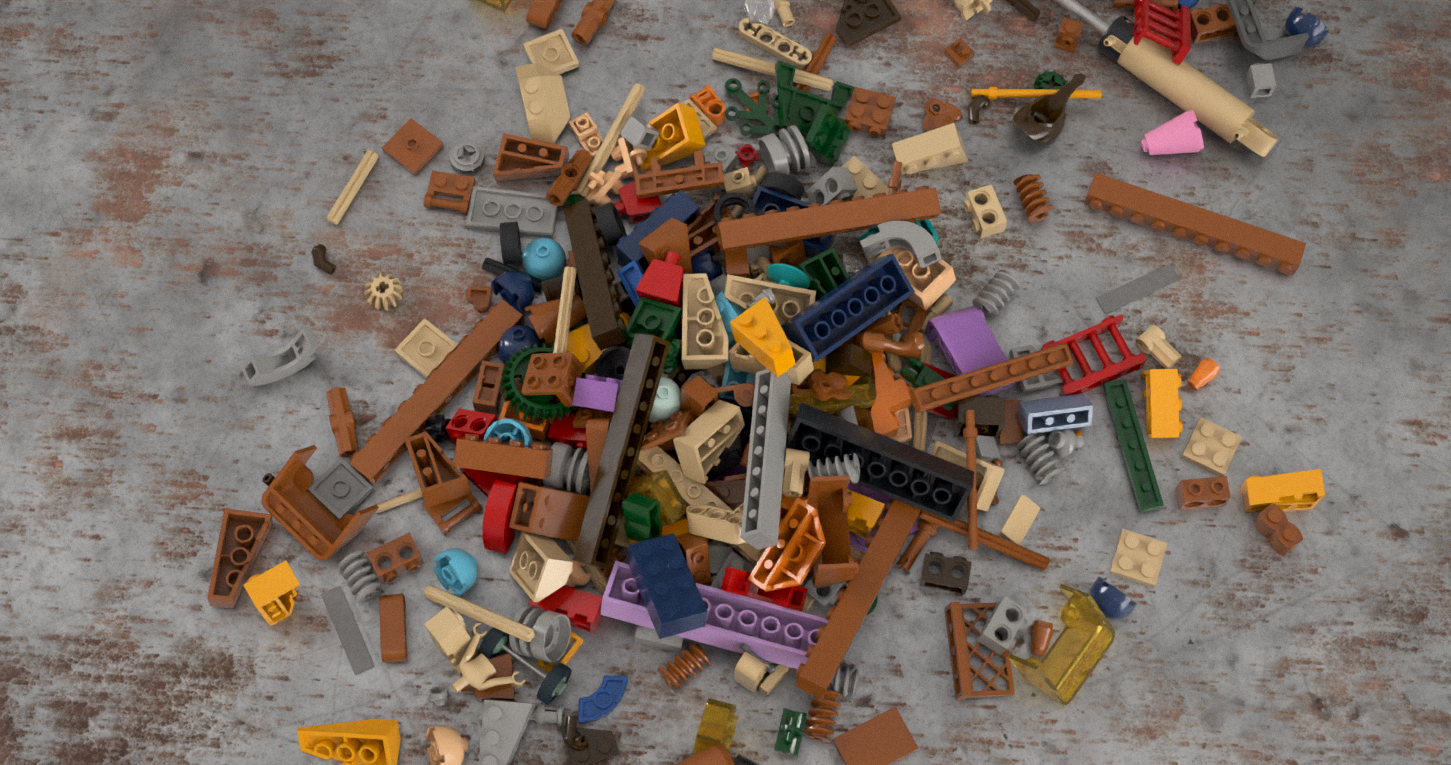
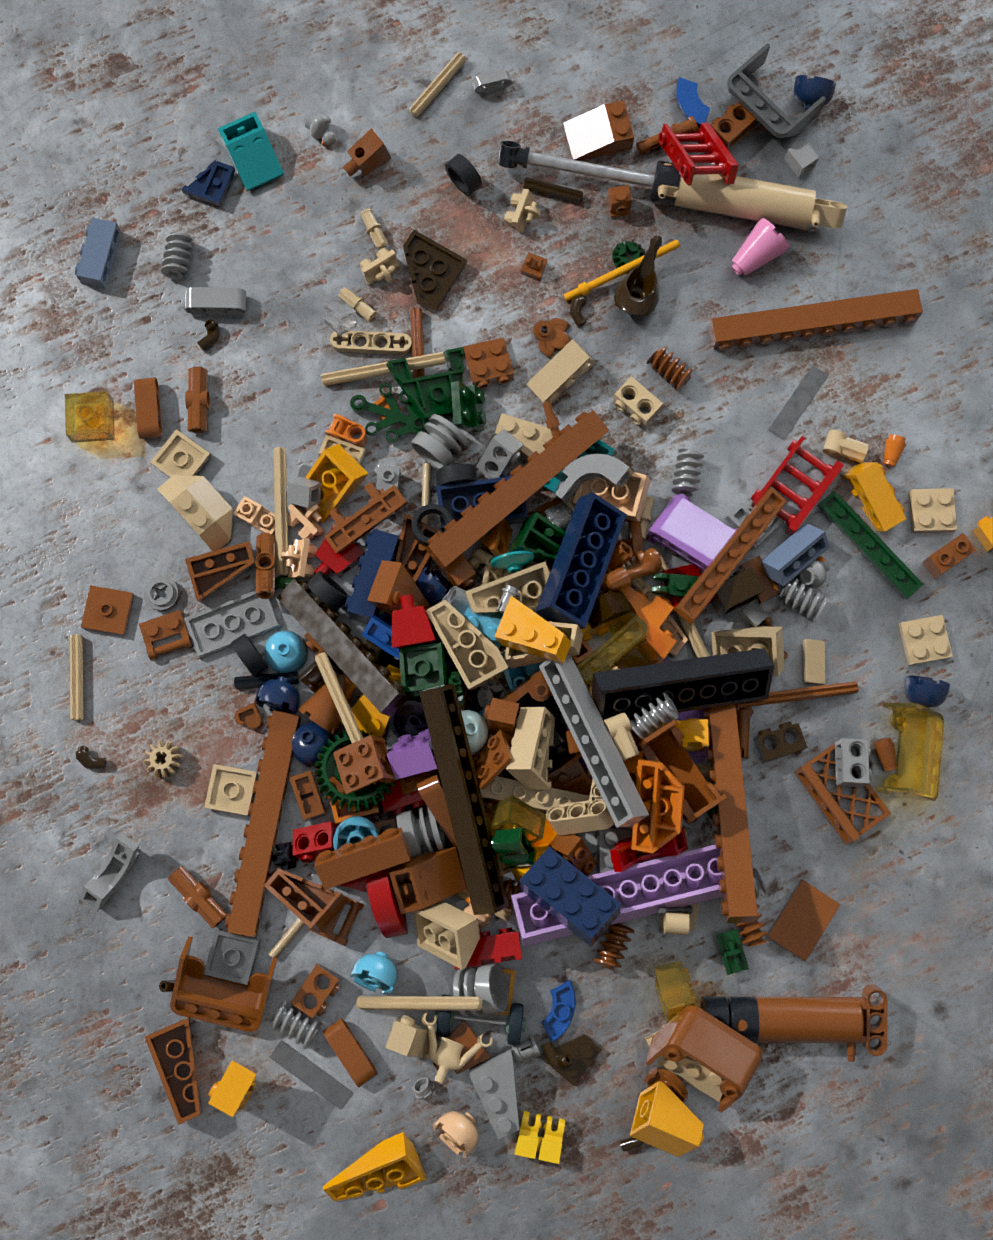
camera: 30 degrees left, 10 degrees up
tan brick [724,167,758,198] -> none
red plate [735,144,760,168] -> none
dark orange plate [810,369,851,401] -> none
dark orange bar [963,410,978,550] -> none

